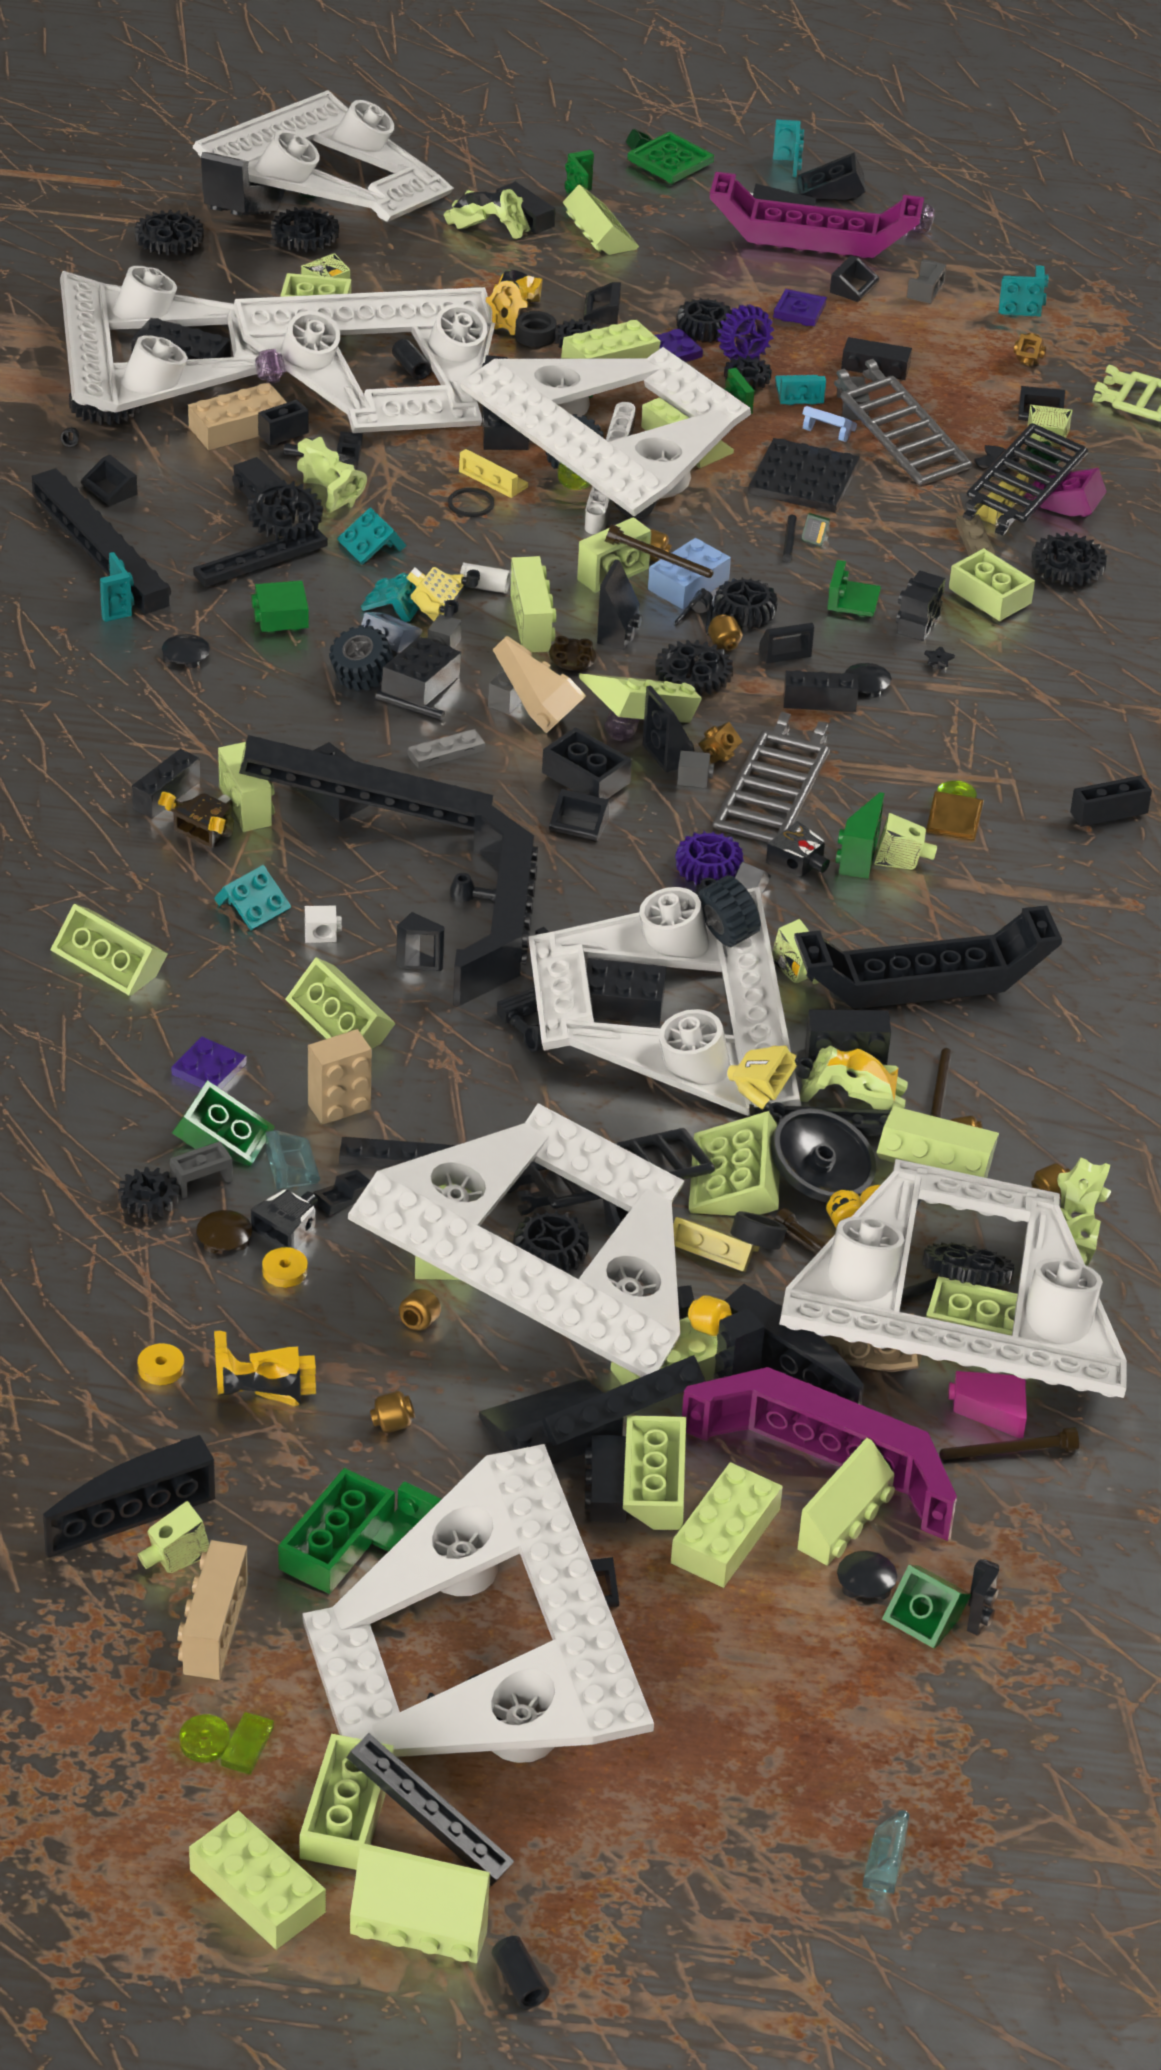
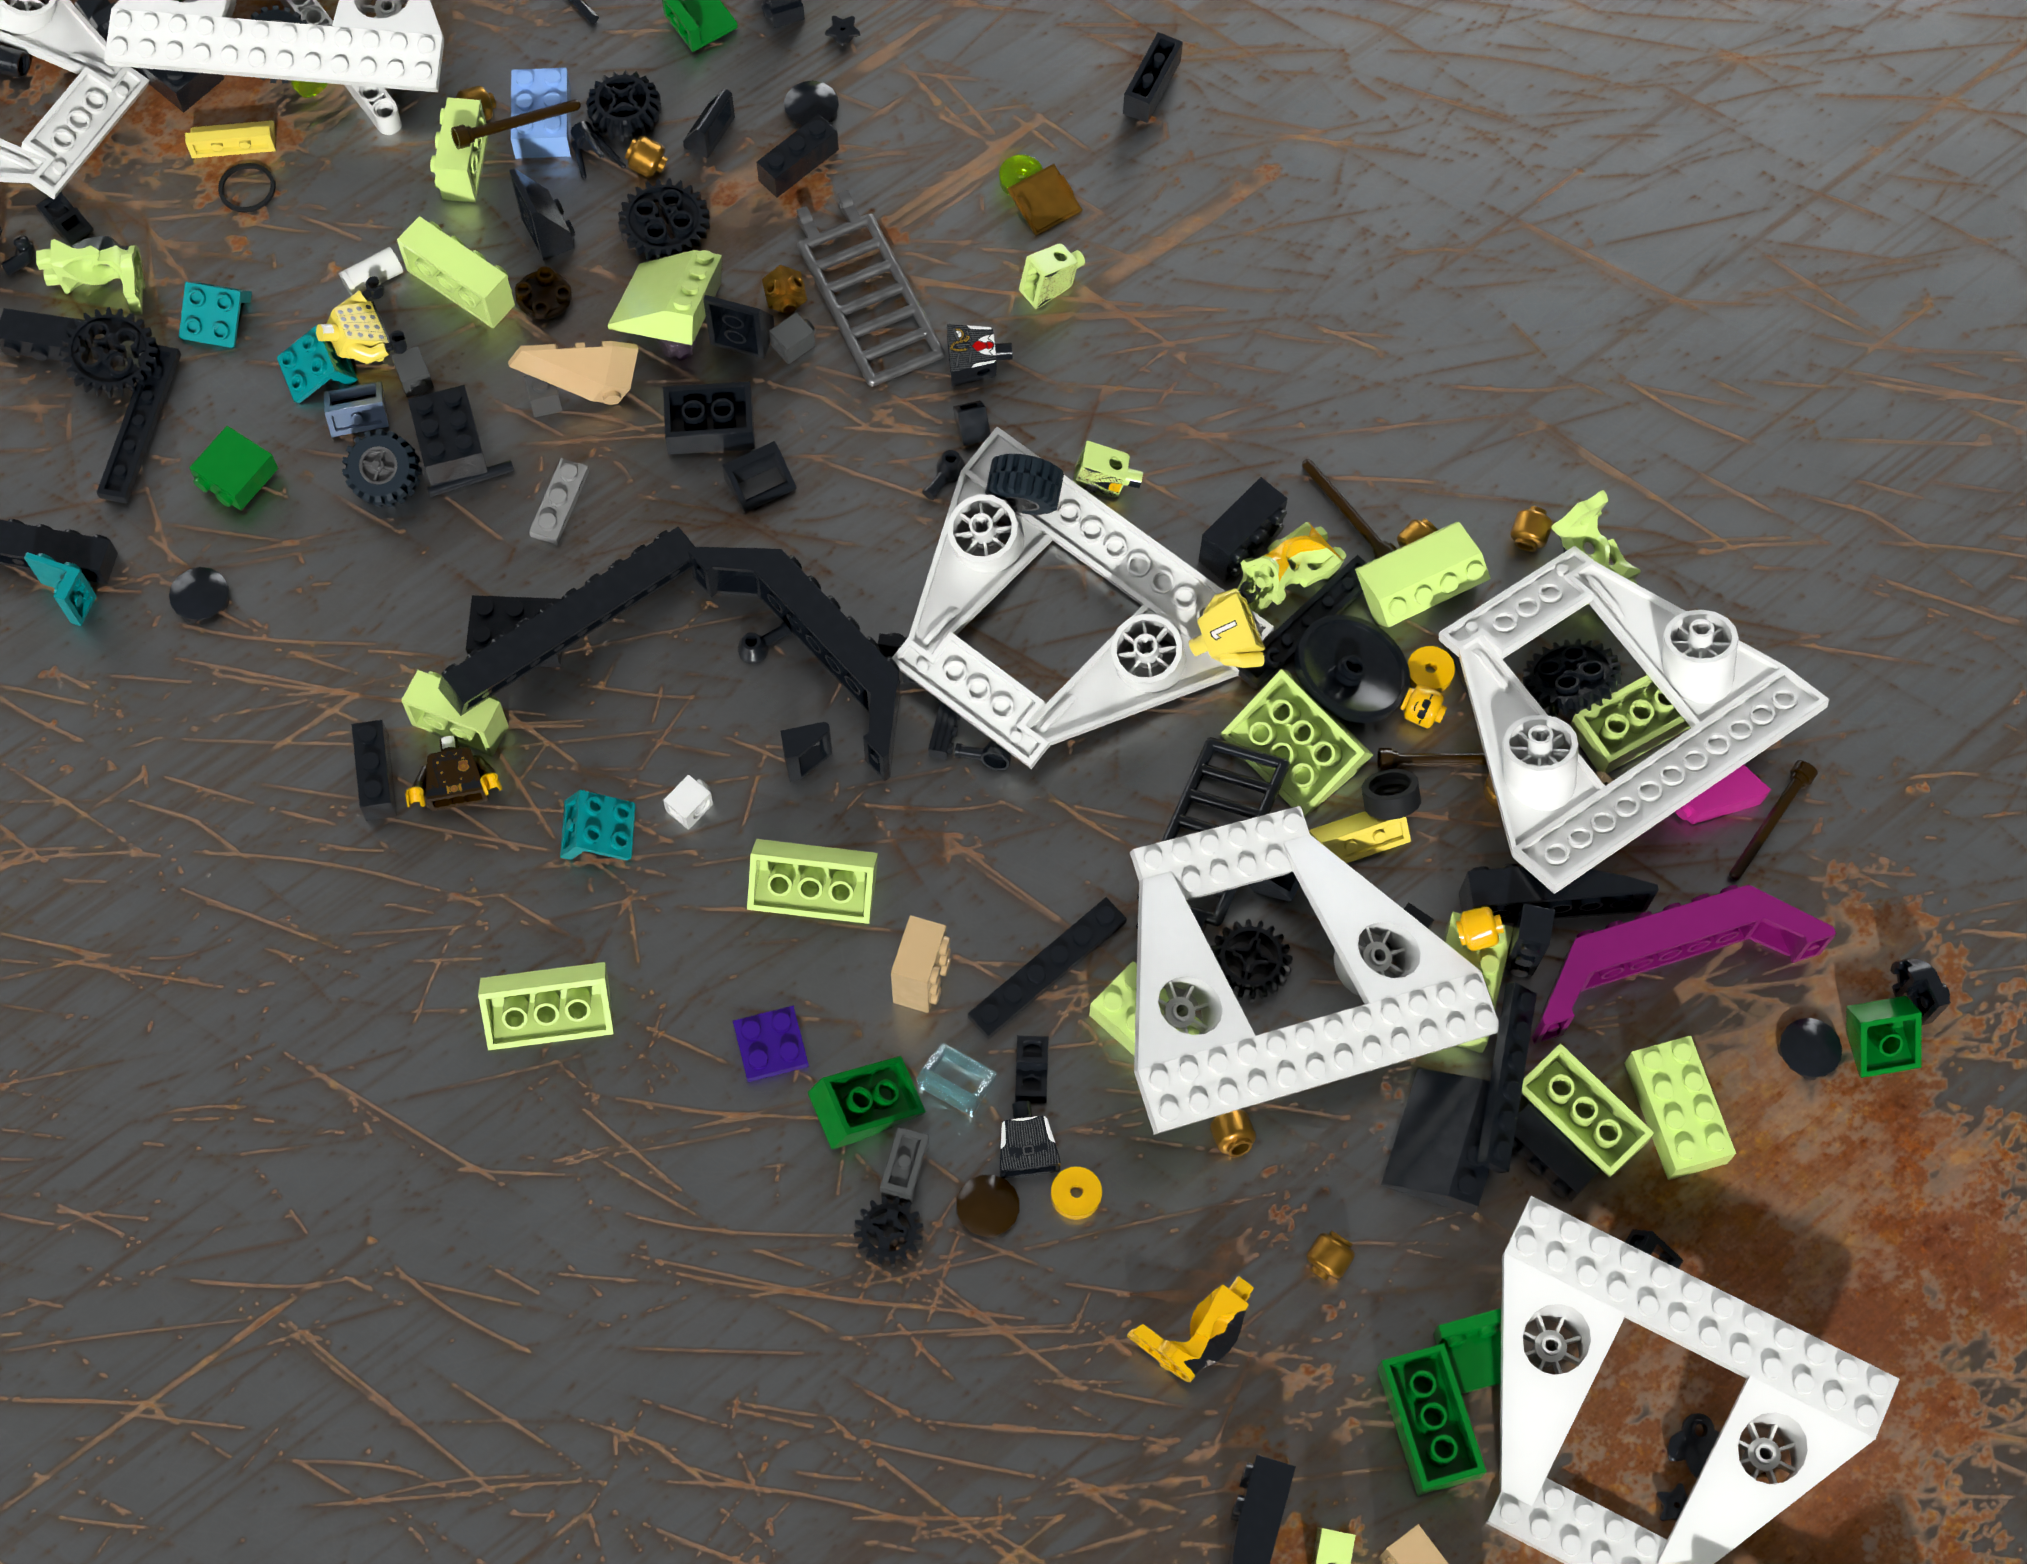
camera: 45 degrees left, 25 degrees up
yellow piece [138,1343,184,1385] -> none
black brick [586,958,667,1025] -> none
dark purple gear [675,831,744,886] -> none
black slope [794,905,1062,1009] -> none
yellowish green slope [798,1438,895,1566] -> none
green slope [835,792,885,879] -> none

